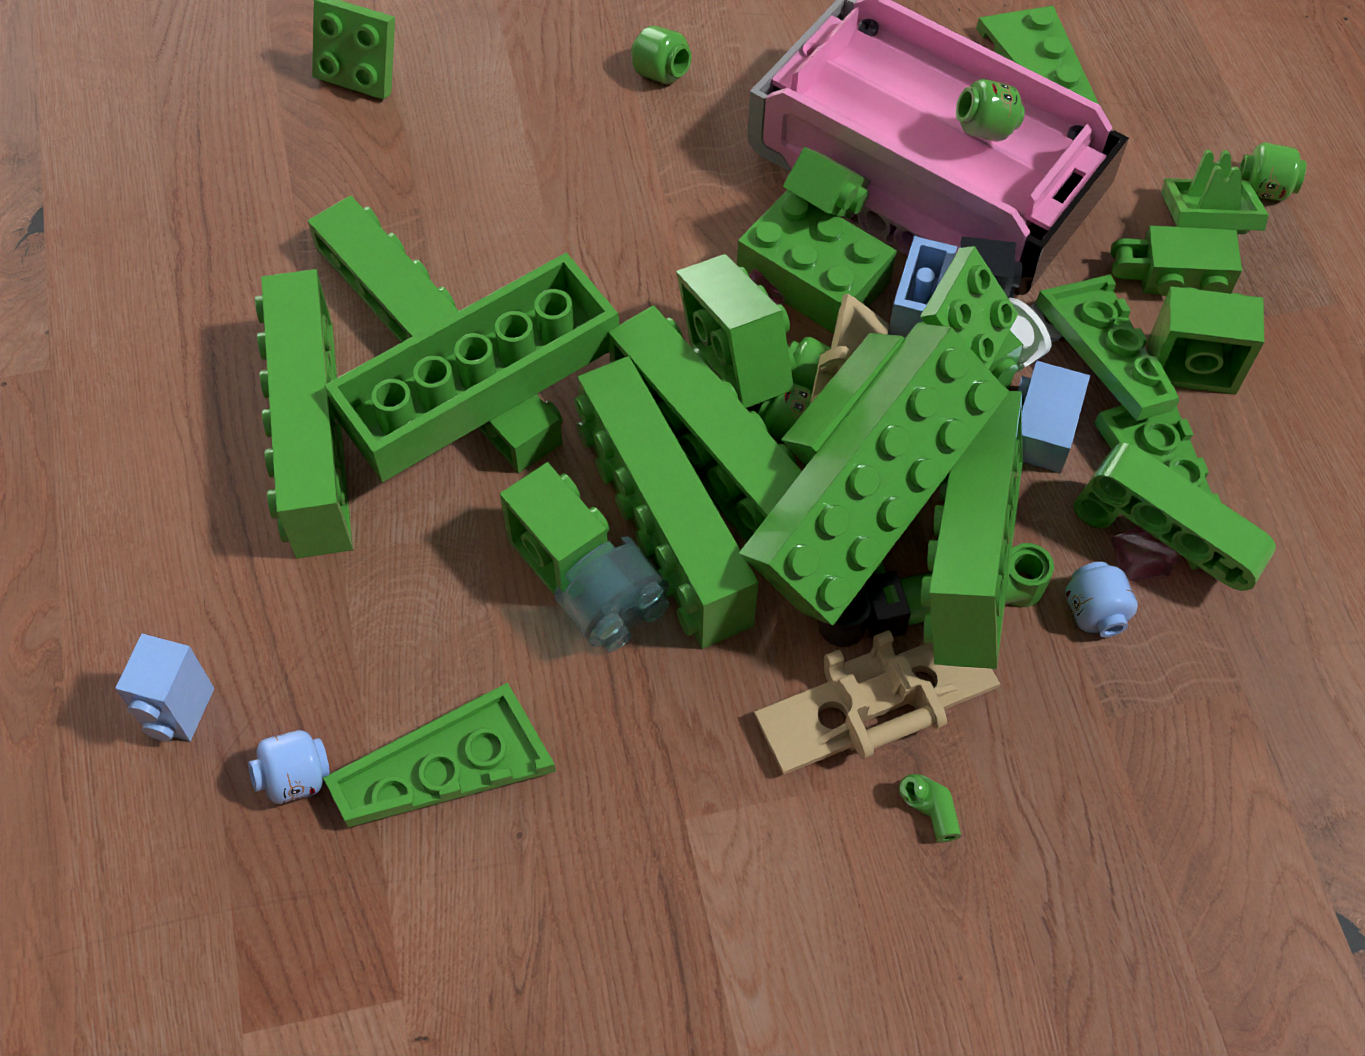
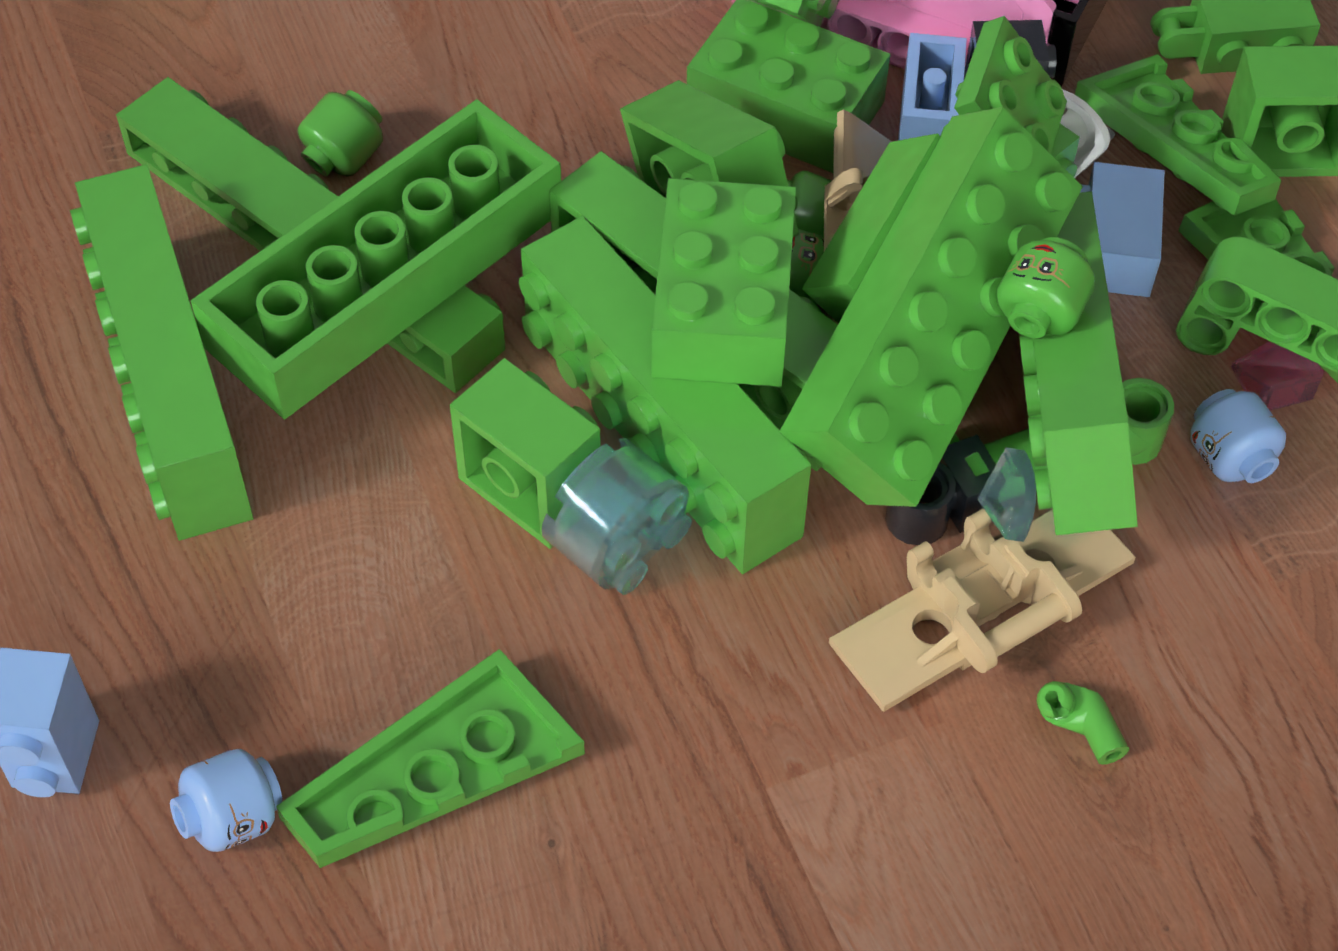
camera: 10 degrees left, 5 degrees down
none -> bright green head [297,90,383,177]
none -> bright green brick [651,178,796,387]
none -> clear light blue tile [978,447,1036,542]
none -> bright green head [997,237,1095,339]

